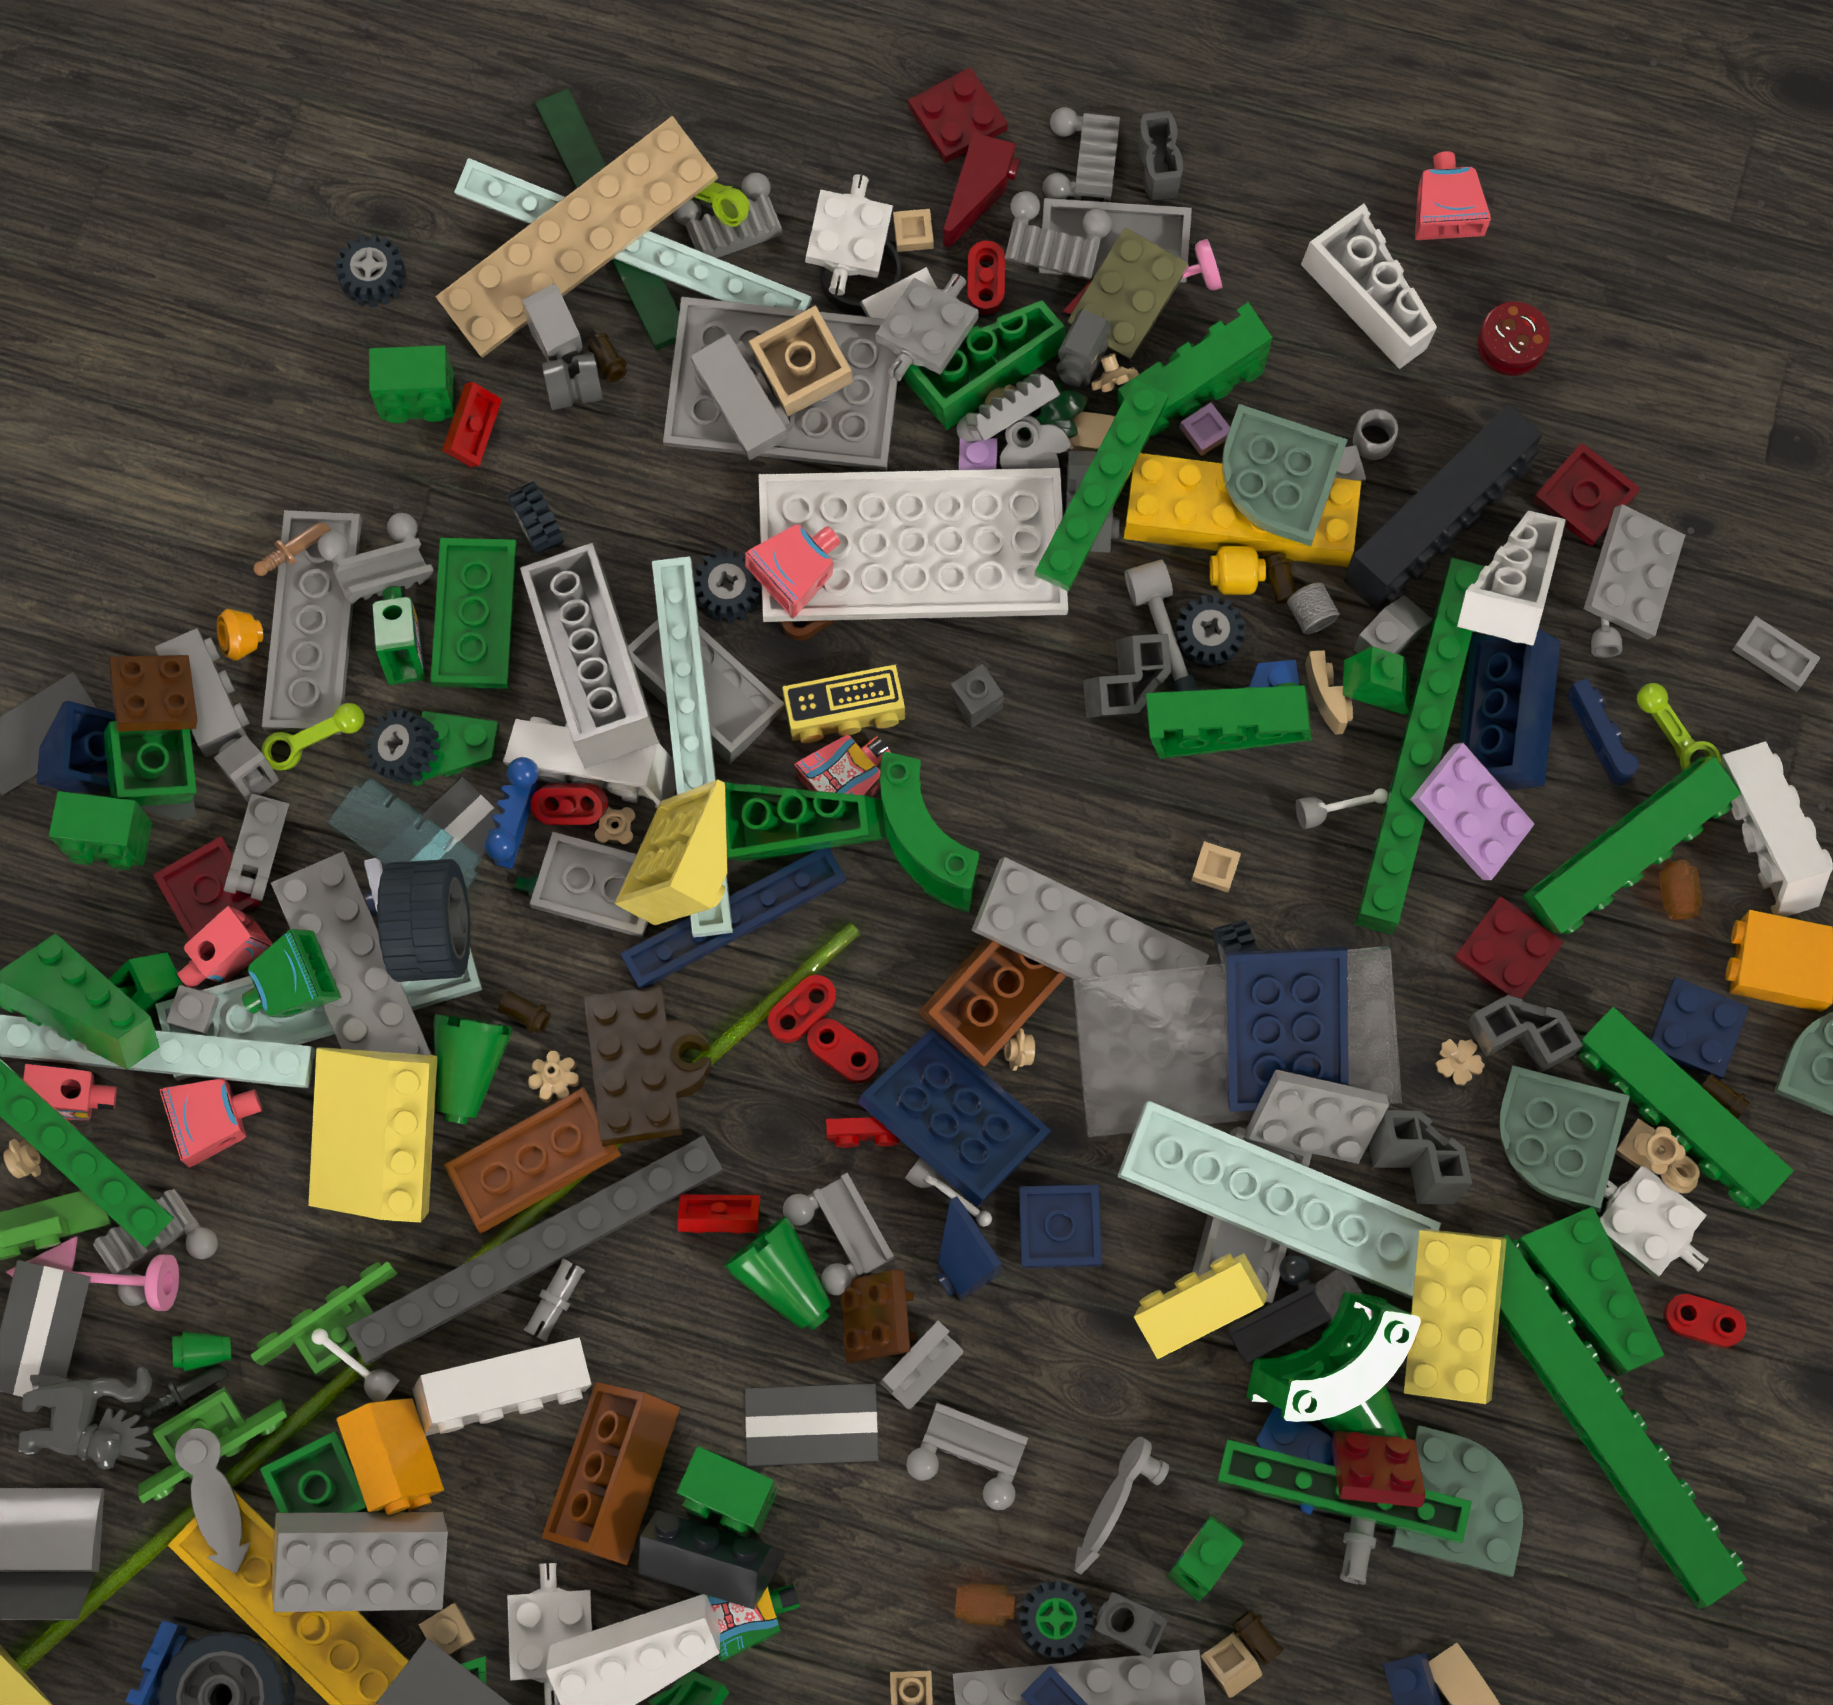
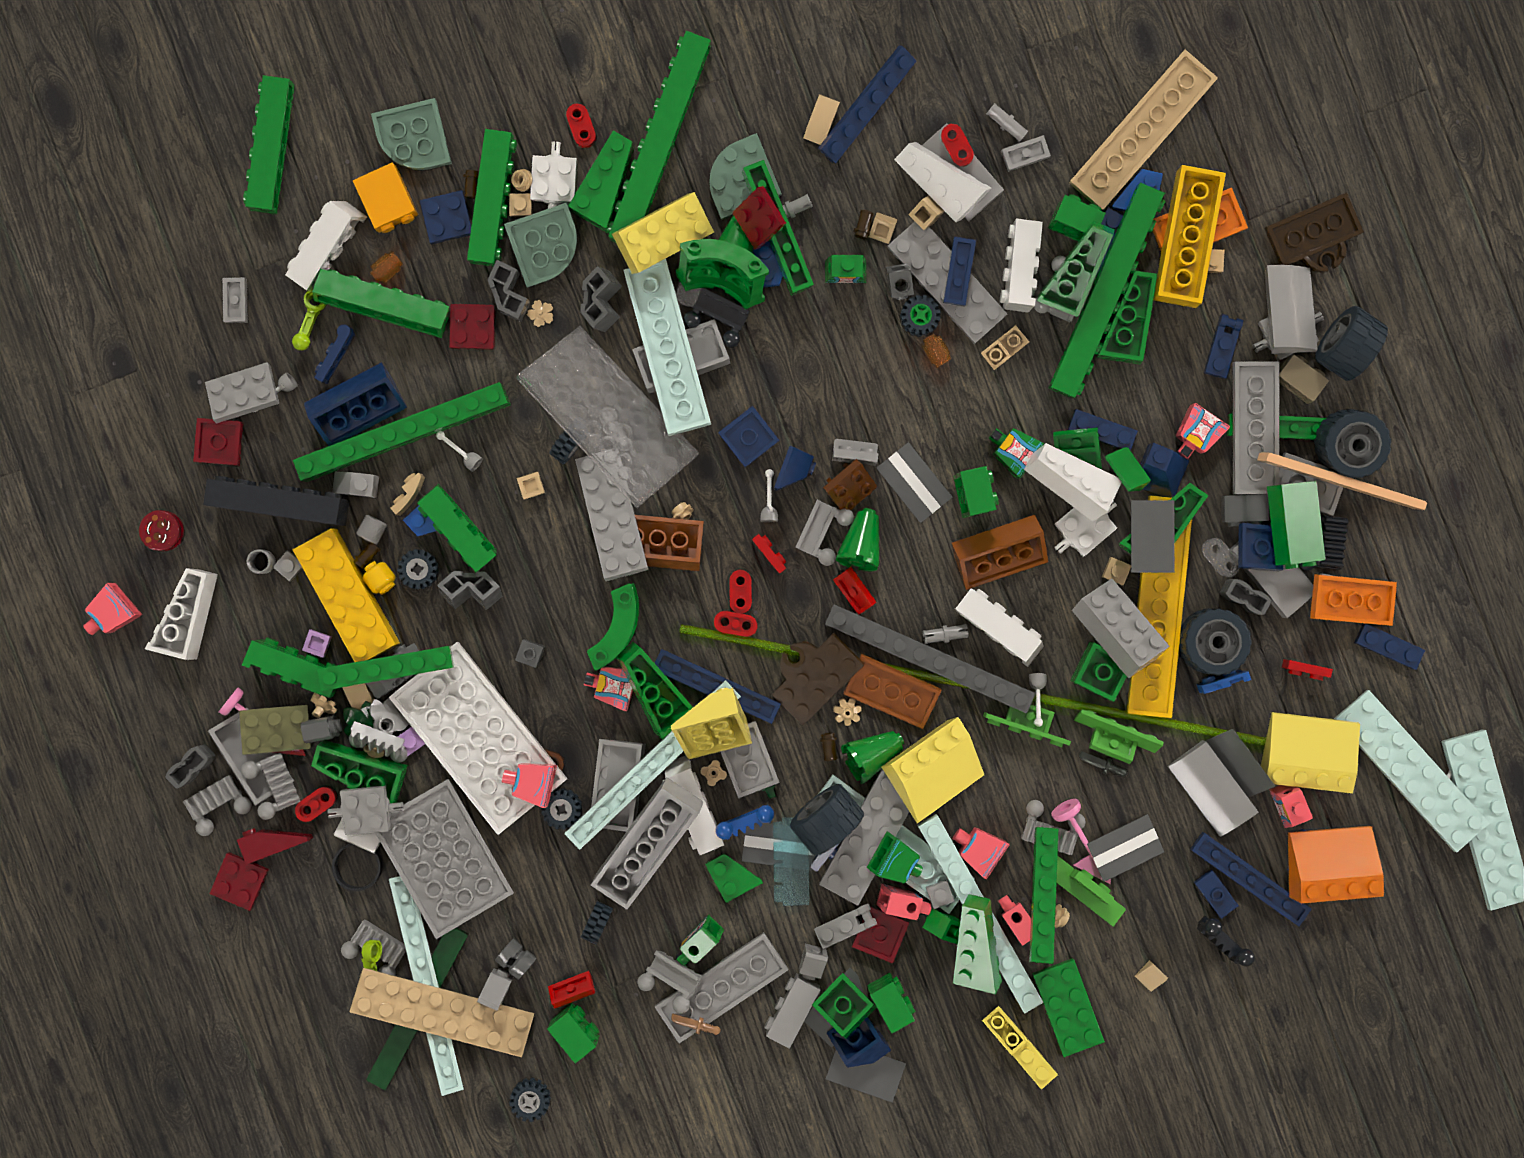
camera: 125 degrees left, 15 degrees up
dark grey animal [18,1367,153,1470] -> none
reddish brown plate [108,655,198,731] -> none
green cone [172,1331,231,1372] -> none
light grey brick [175,1428,251,1574] -> none
light orange cone [217,609,263,661] -> none
lime piece [262,703,364,770] -> none
light orange brick [336,1398,444,1515] -> none
black wheel [365,709,440,784] -> none
green plate [431,538,518,689] -> none
red plate [531,783,608,825] -> none
dark brown pin [586,333,627,383] -> none
black slope [638,1510,785,1609] -> none
light grey brick [690,334,790,461] -> none
tan brick [749,306,853,417] -> none
light yellow brick [782,664,905,743] -> none
white plate [805,174,893,295] -> none
dark blue plate [858,1028,1051,1208] -> none
tan plate [893,209,934,252] -> none
light grey gear [906,1403,1028,1510] -> none
light grey brick [1074,1436,1169,1575] -> none
light grey piece [1124,559,1202,692] -> none
light yellow brick [1134,1253,1268,1359] -> none
sand green plate [1222,404,1348,546] -> none
dark blue plate [1225,947,1349,1112] -> none
light grey plate [1246,1070,1389,1164] -> none
green slope [1343,646,1410,715] -> none
lavender plate [1410,743,1535,880] -> none
white wedge [1457,511,1566,645] -> none
tan plate [1637,1127,1685,1174] -> none

